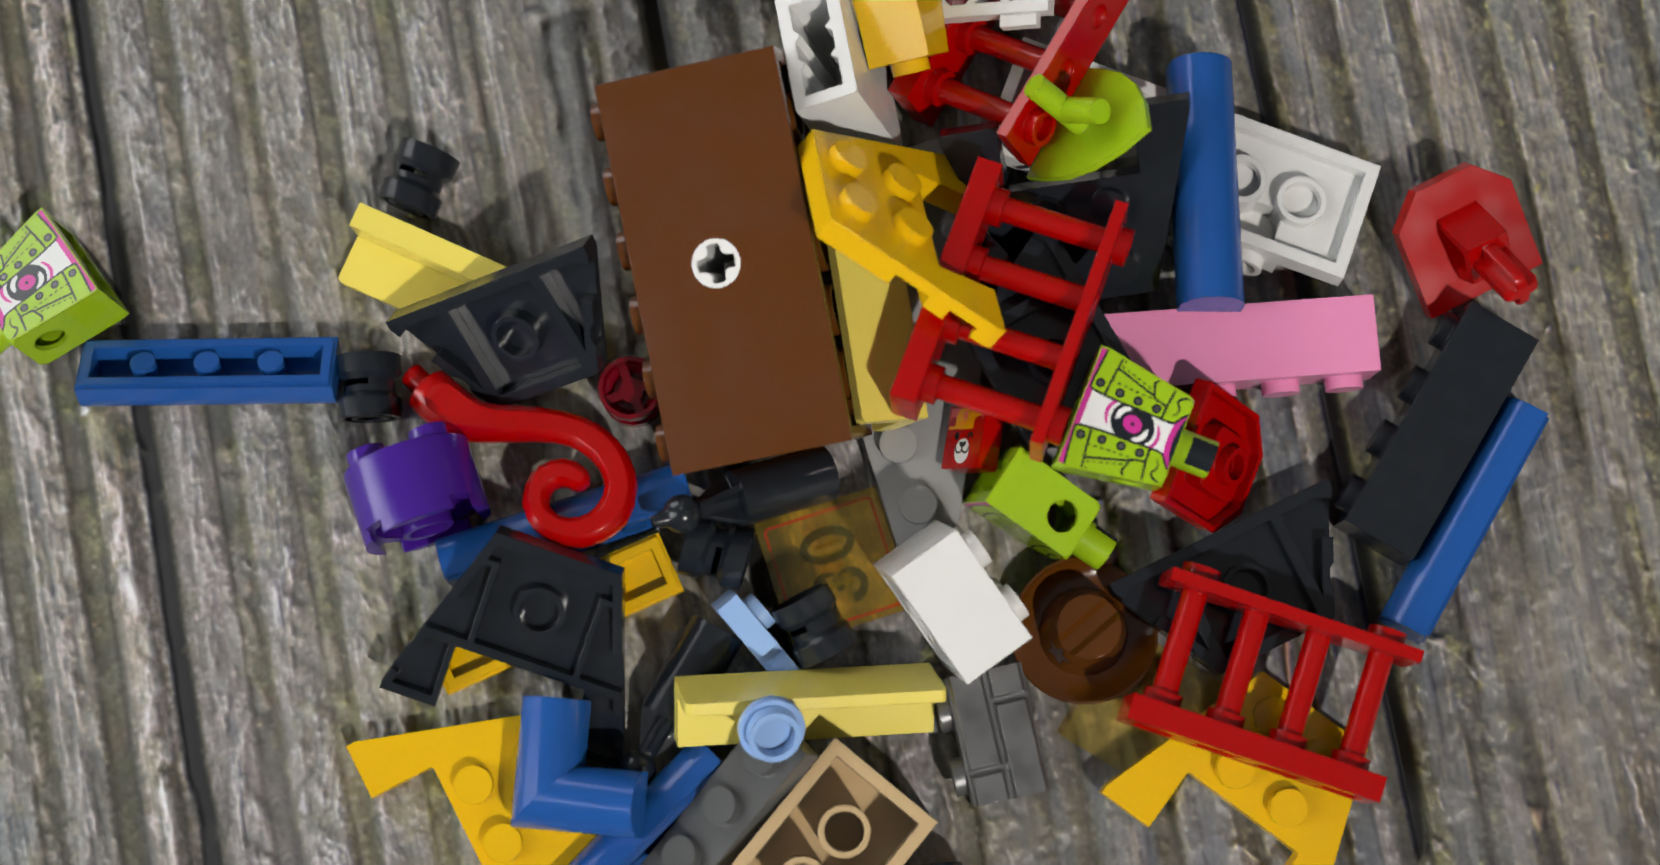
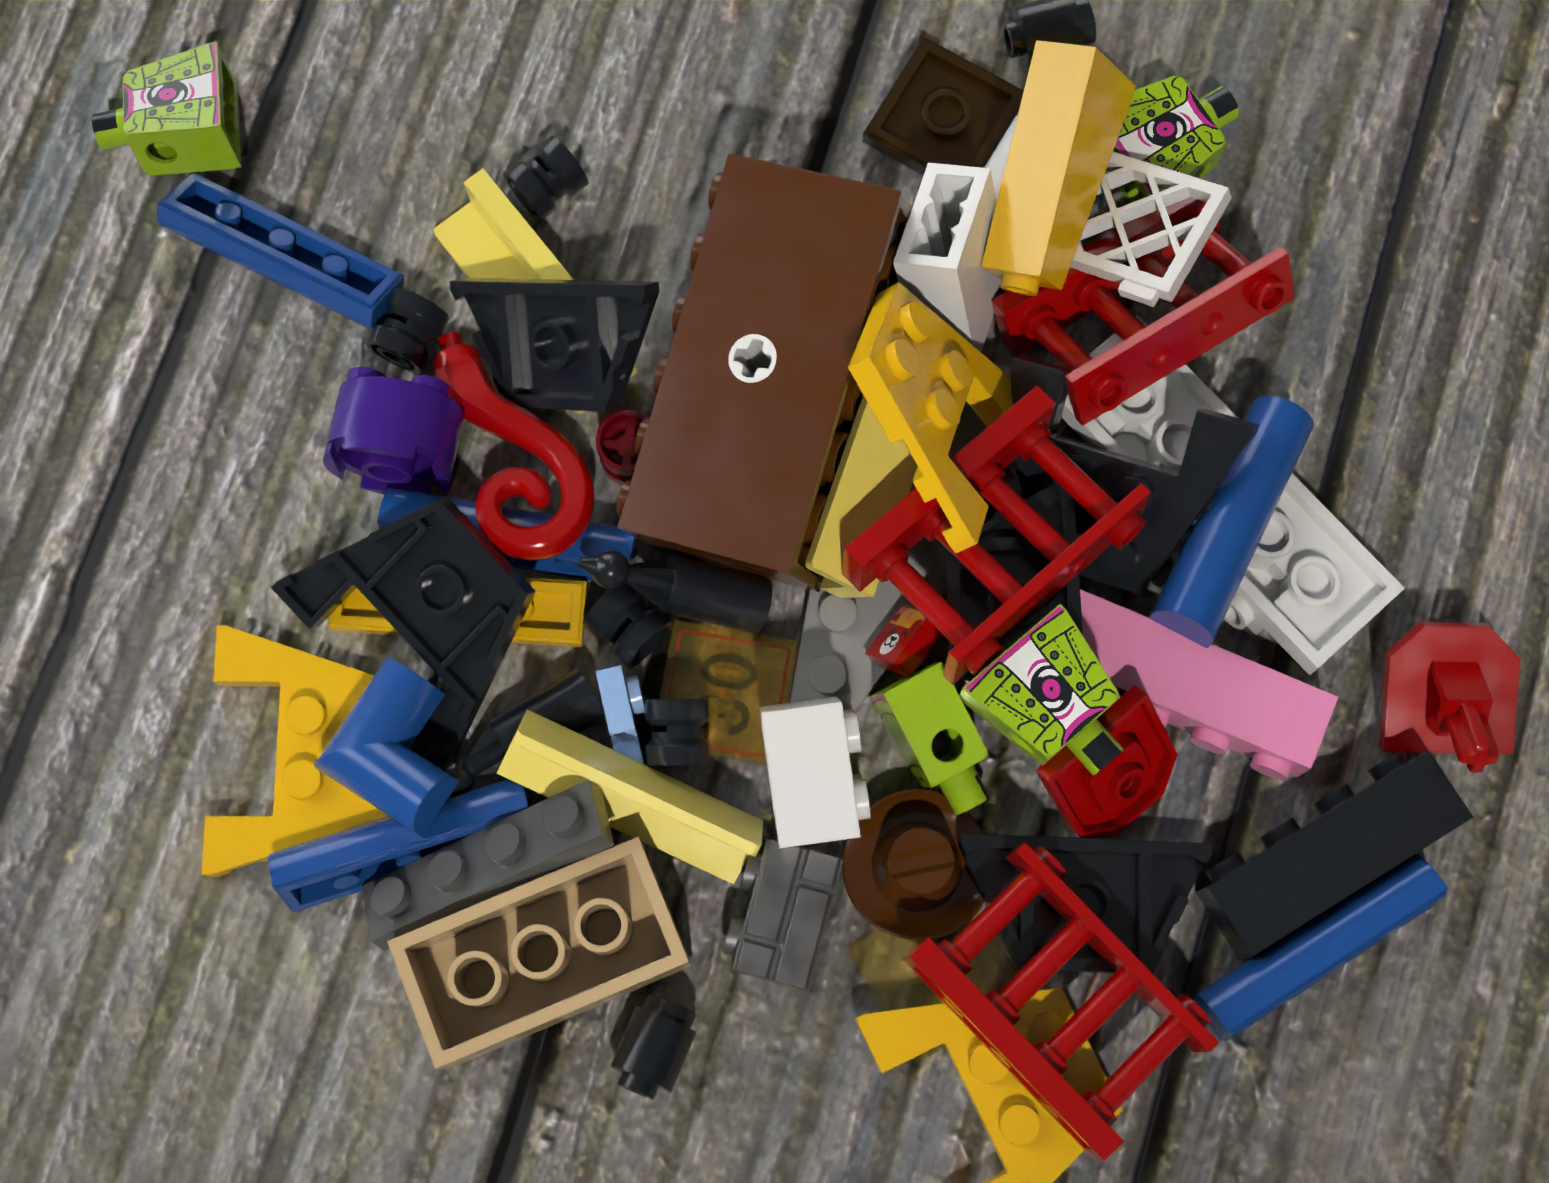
camera: 30 degrees right, 5 degrees down
light blue plate [737,696,805,763] -> none
lime shield [1024,68,1152,182] -> none

